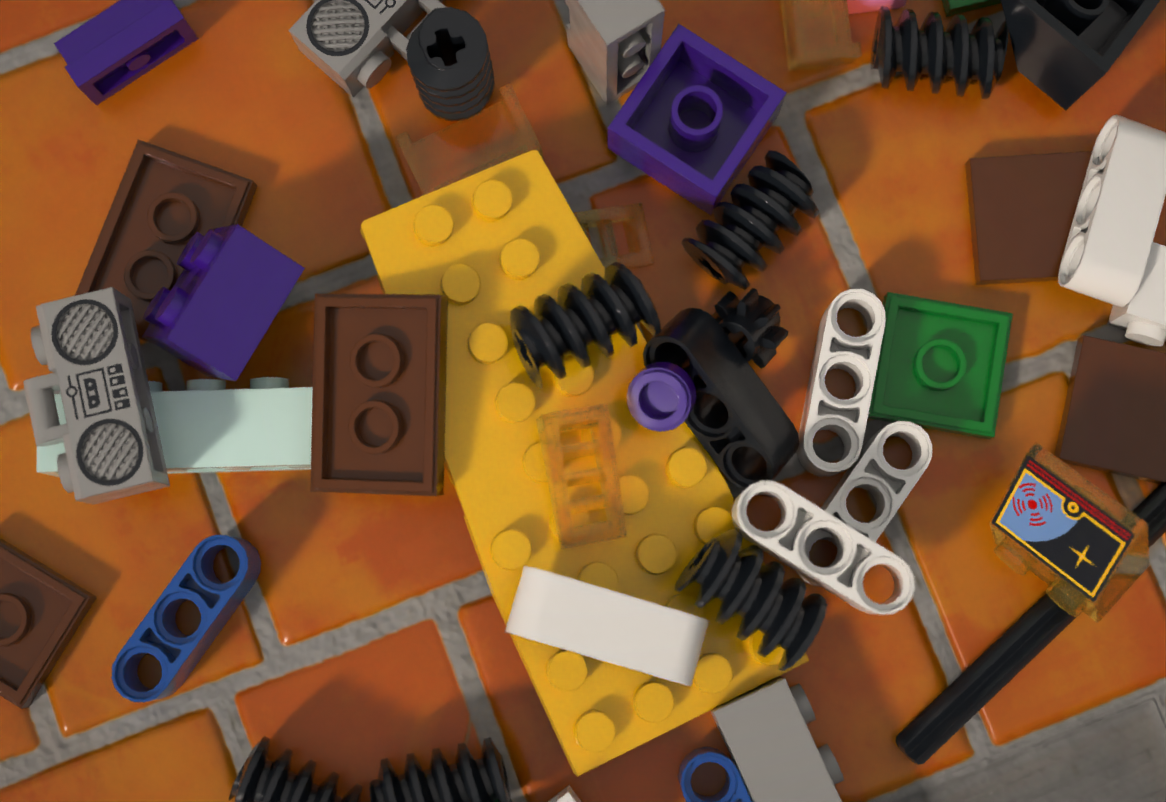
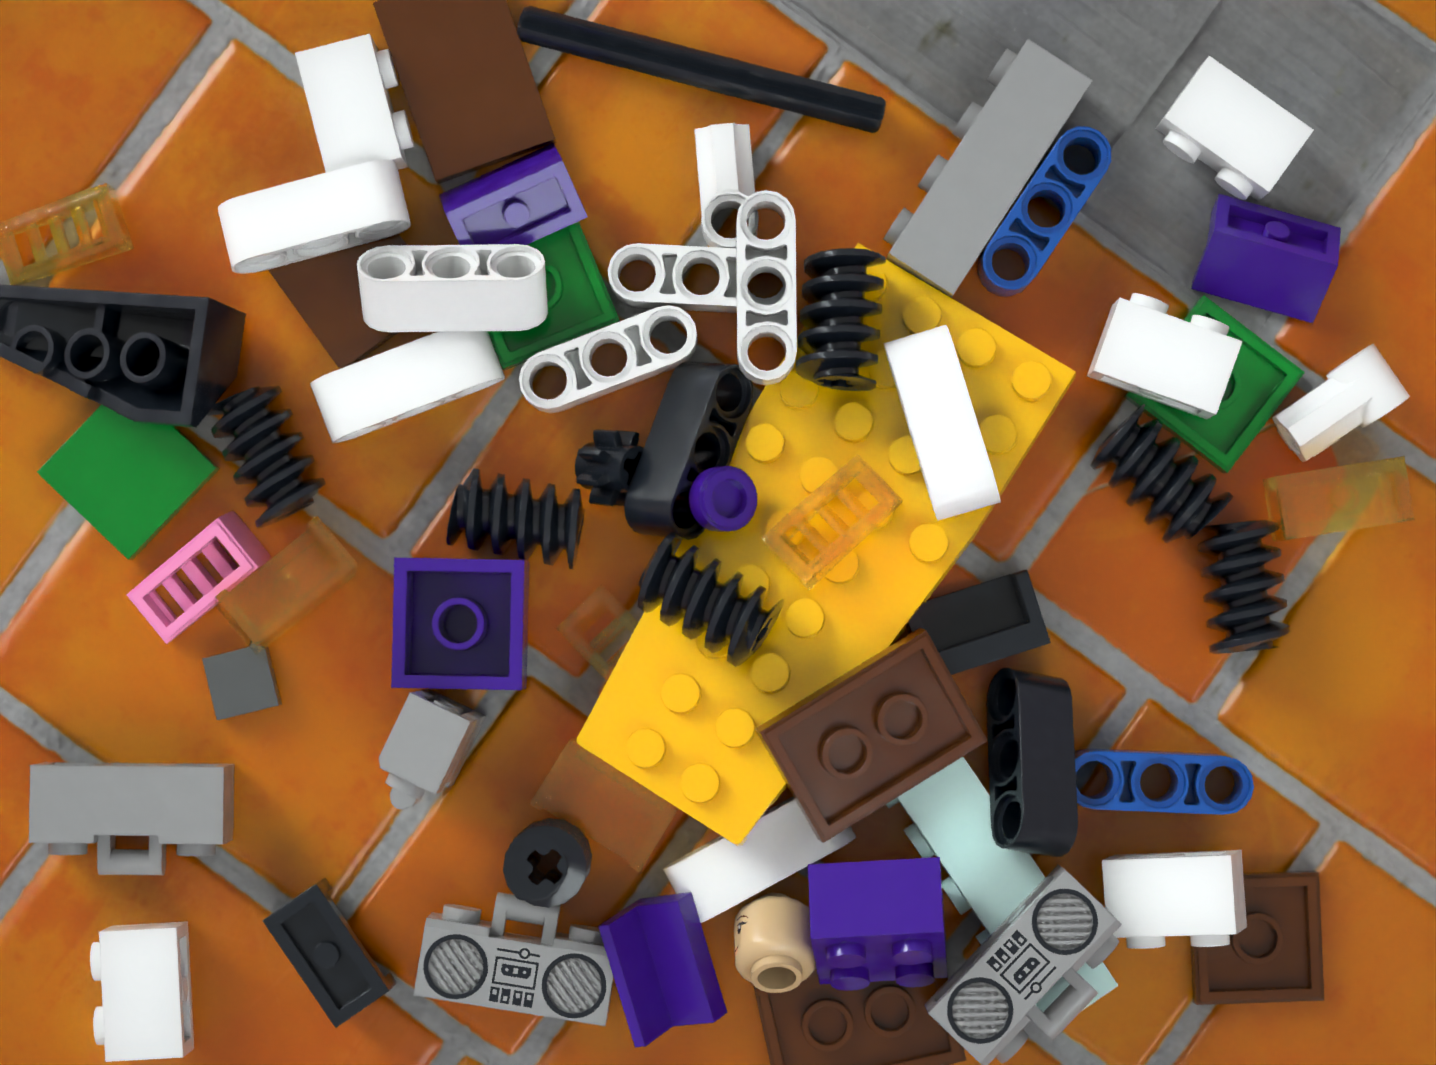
camera: 125 degrees left, 5 degrees up
slope [989,442,1150,623] -> none
none -> white beam [310,331,505,443]
none -> white beam [357,244,548,332]
none -> panel [439,143,588,245]
none -> dark purple panel [598,892,727,1048]
none -> white beam [663,797,856,923]
none -> white piece [694,123,759,248]
none -> tan head [734,893,816,993]
none -> black panel [906,569,1051,675]
none -> black beam [986,668,1078,857]
none -> white brick [1102,850,1247,949]

